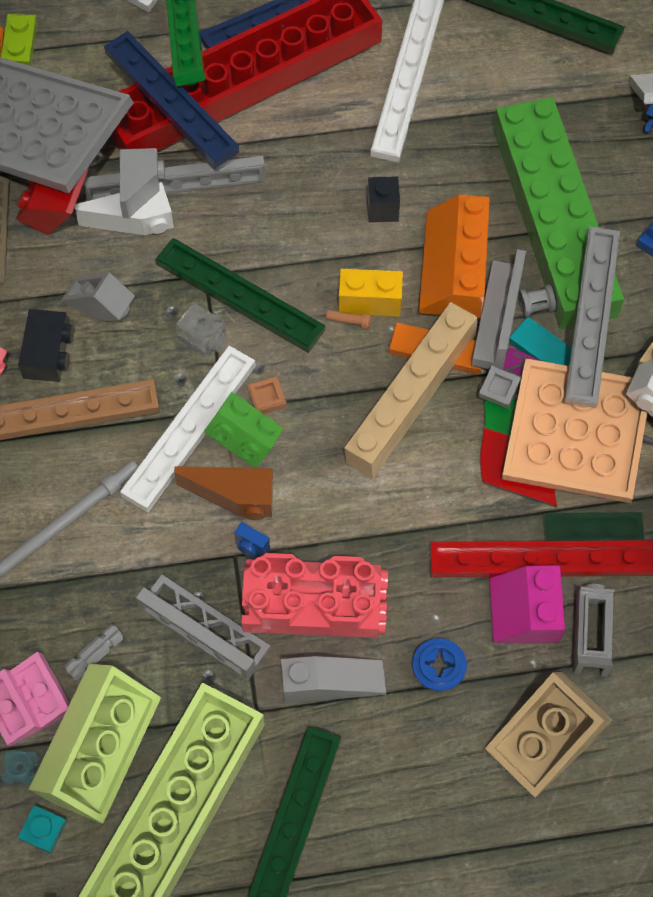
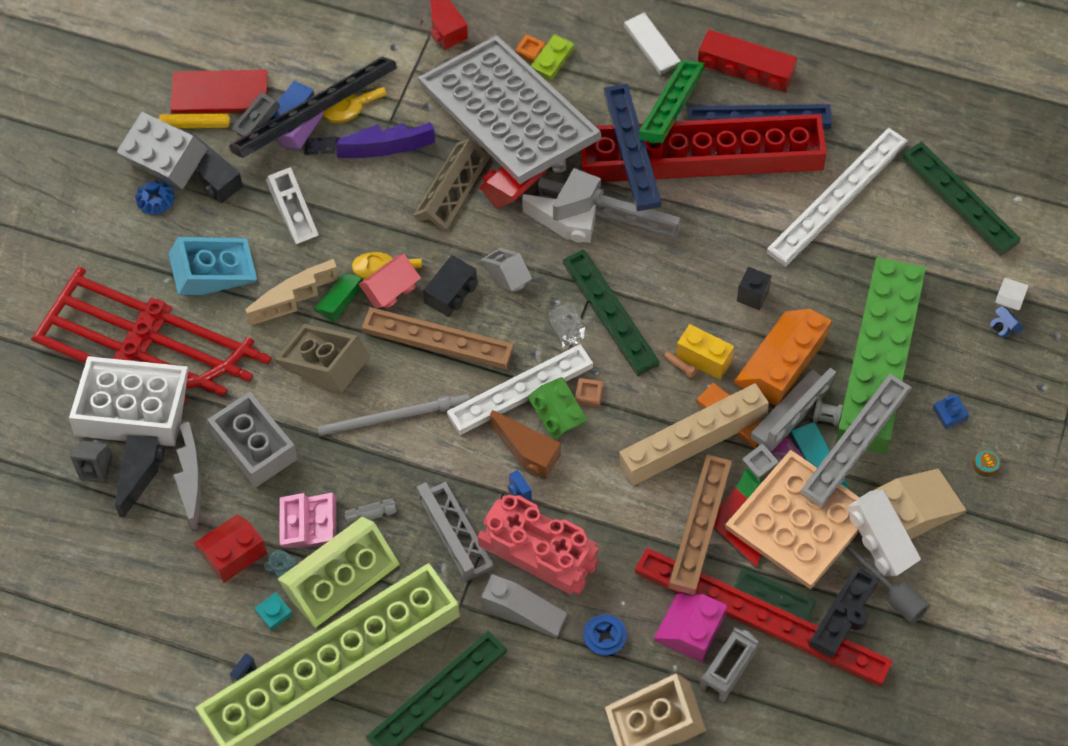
camera: 30 degrees right, 5 degrees down
none -> medium nougat plate [669,454,732,595]

